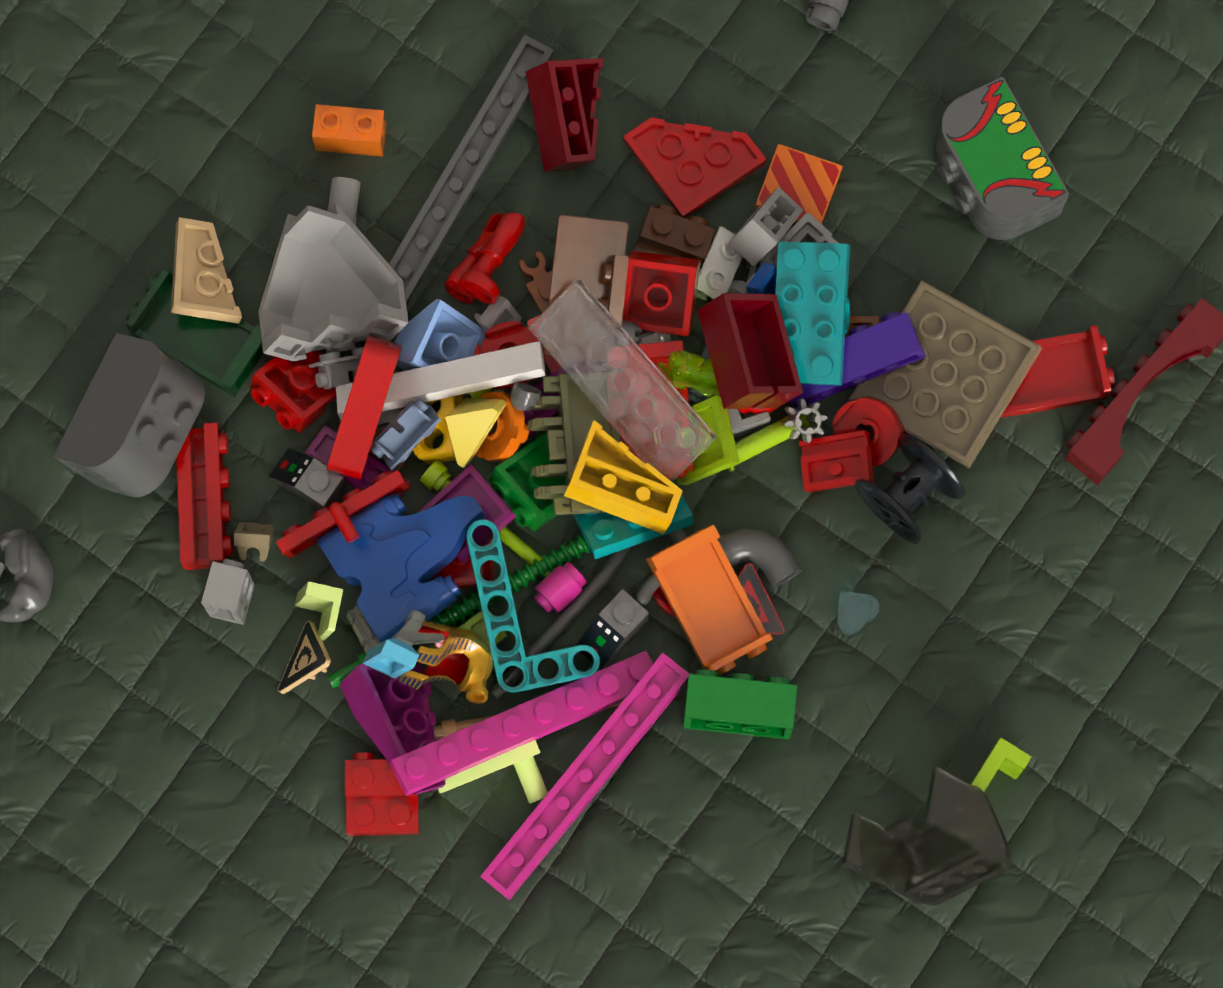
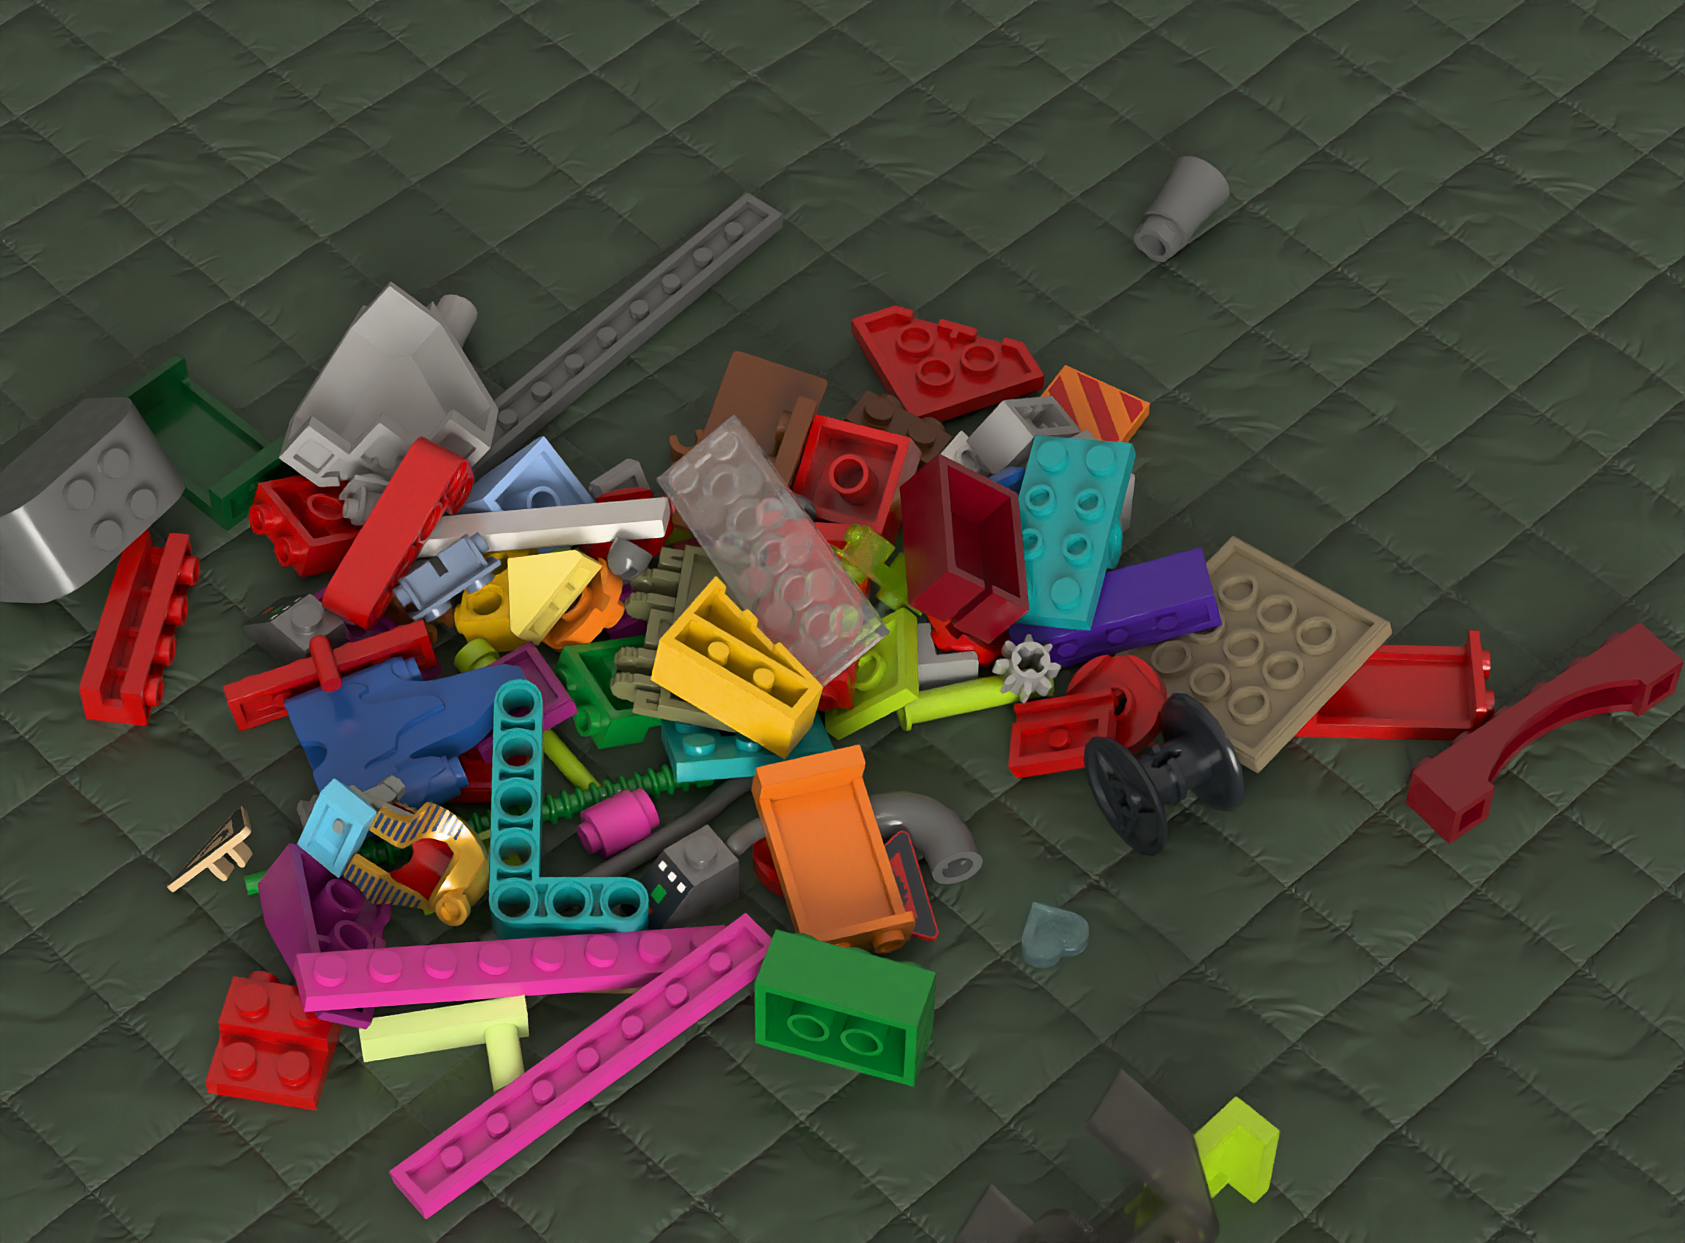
camera: 10 degrees right, 25 degrees down
tan wing [171,217,242,324] -> none
light grey brick [201,559,255,625] -> none
dark tan tile [234,522,274,561] -> none
yellowish green panel [295,581,343,641] -> none
orange hinge [312,104,387,157] -> none
red piece [444,212,525,305] -> none
dark red wedge [525,58,604,172] -> none
brick [935,76,1069,240] -> none

